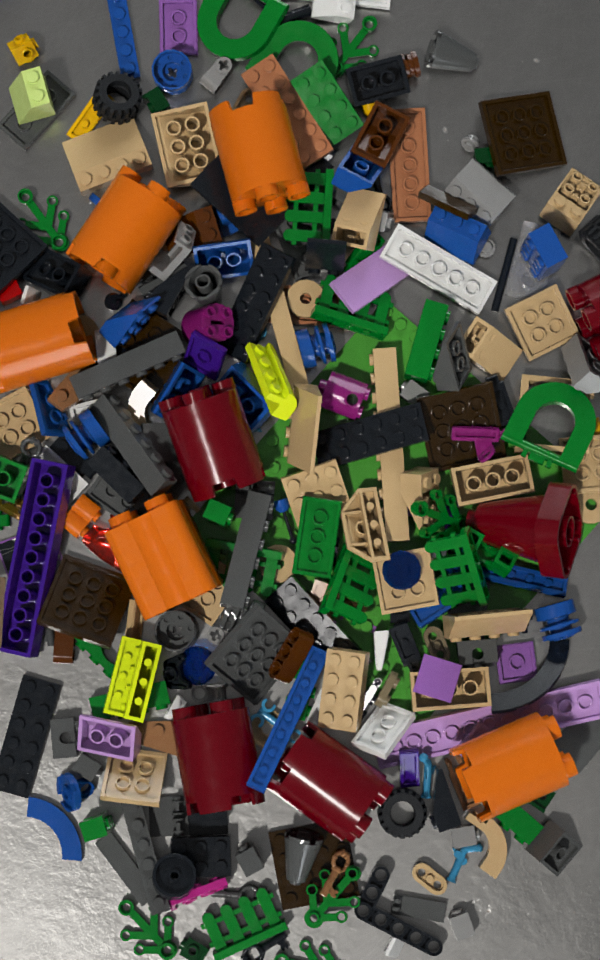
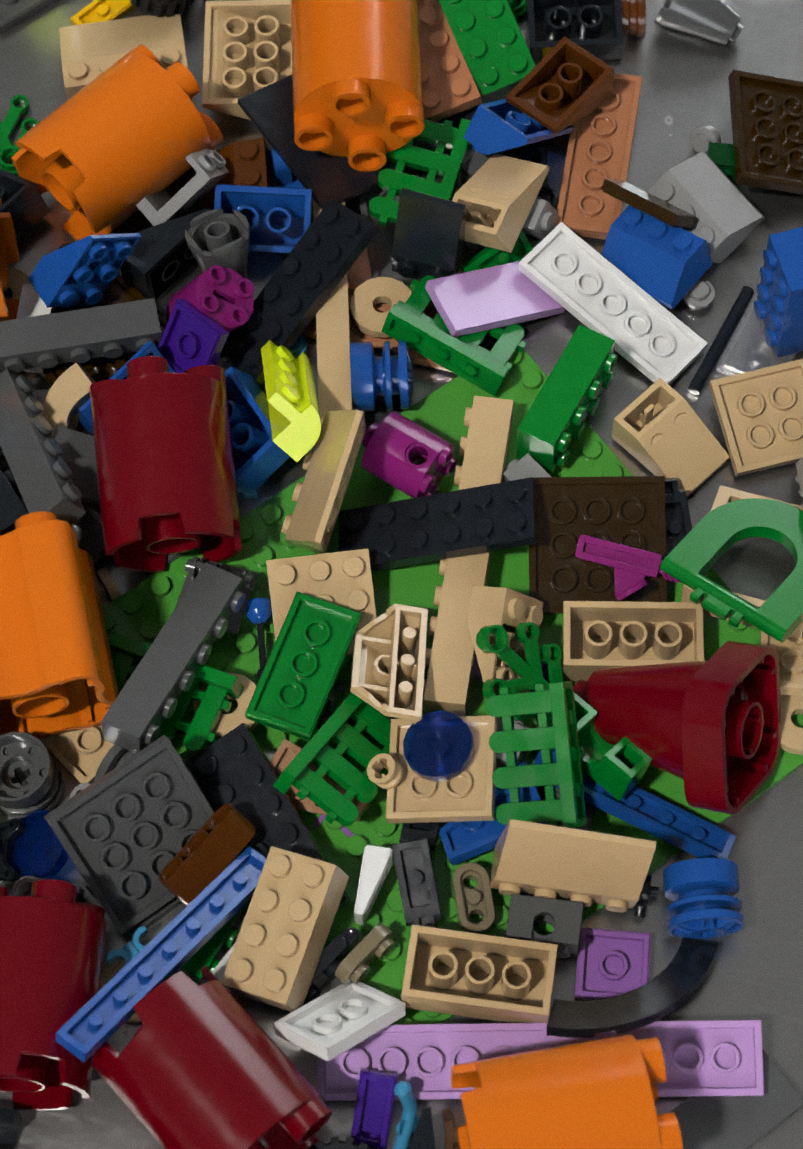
camera: 15 degrees right, 20 degrees down
green arch [202,499,235,528] -> none
medium lavender tile [413,654,462,703] -> none
dark grey slope [433,321,472,391] -> none
none -> tan bush [367,753,403,789]

